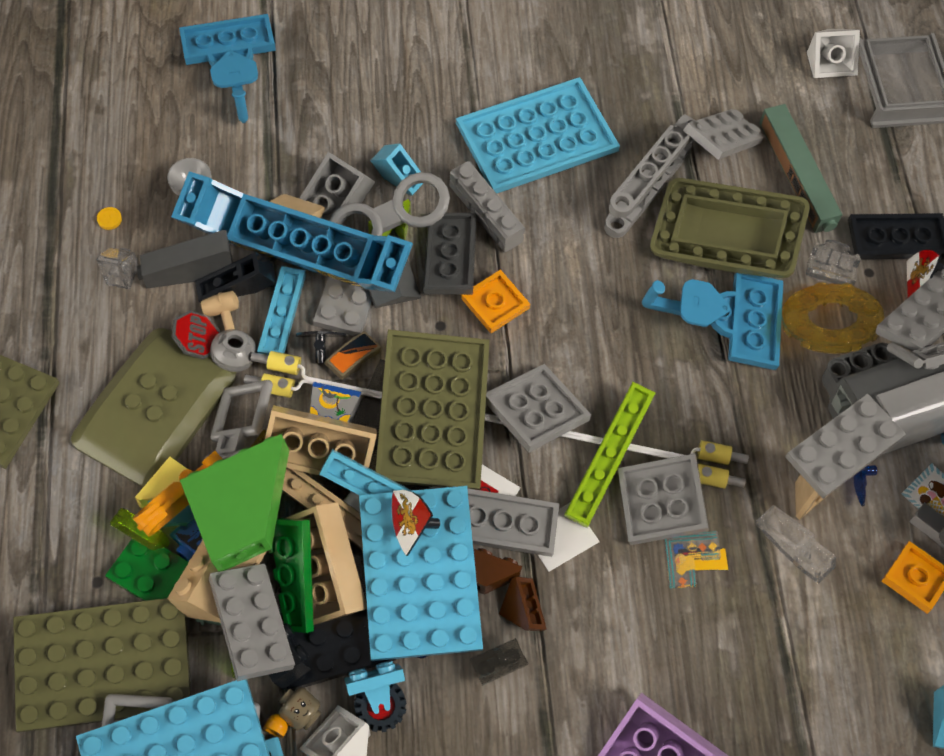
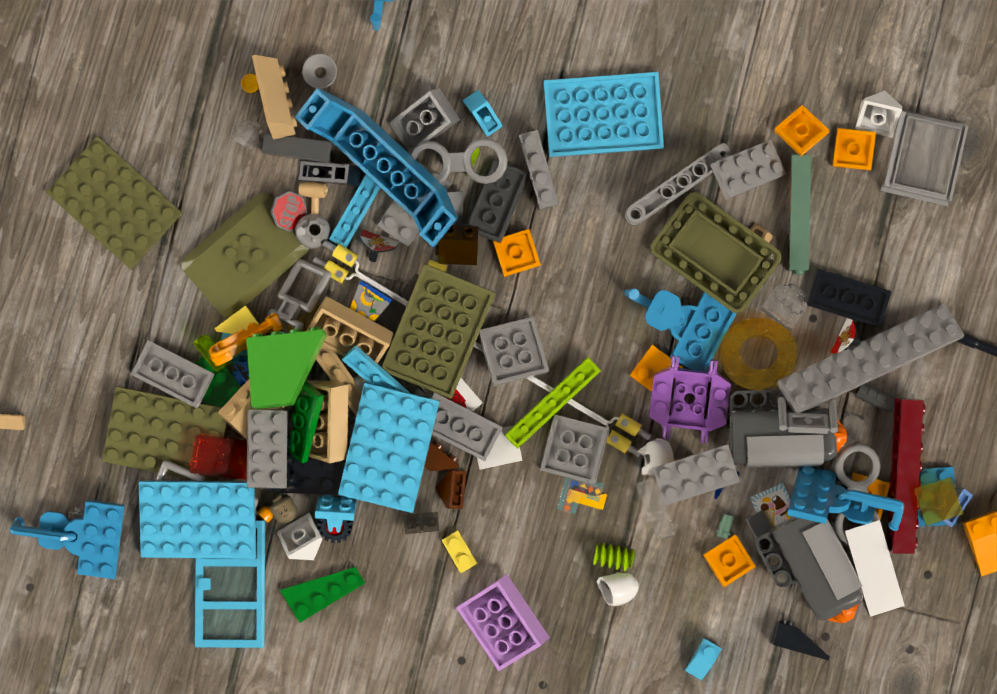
camera: 25 degrees right, 25 degrees up
tan slope [270,194,325,218] -> none
slope [325,331,381,380] -> none
shield [392,490,440,556] -> none
none -> light grey plate [131,340,215,408]
none -> clear red plate [189,434,247,480]
none -> tan slope [252,55,297,140]
none -> dark brown brick [435,225,479,266]
none -> light yellow plate [442,530,477,573]
none -> lime piece [593,542,635,572]
none -> white piece [596,572,639,606]
none -> light orange plate [629,345,683,392]
none -> white piece [638,438,674,475]
none -> medium lavender piece [649,355,731,444]
none -> sand green pin [716,514,734,539]
none -> light orange plate [774,105,829,156]
none -> light orange plate [833,128,876,171]

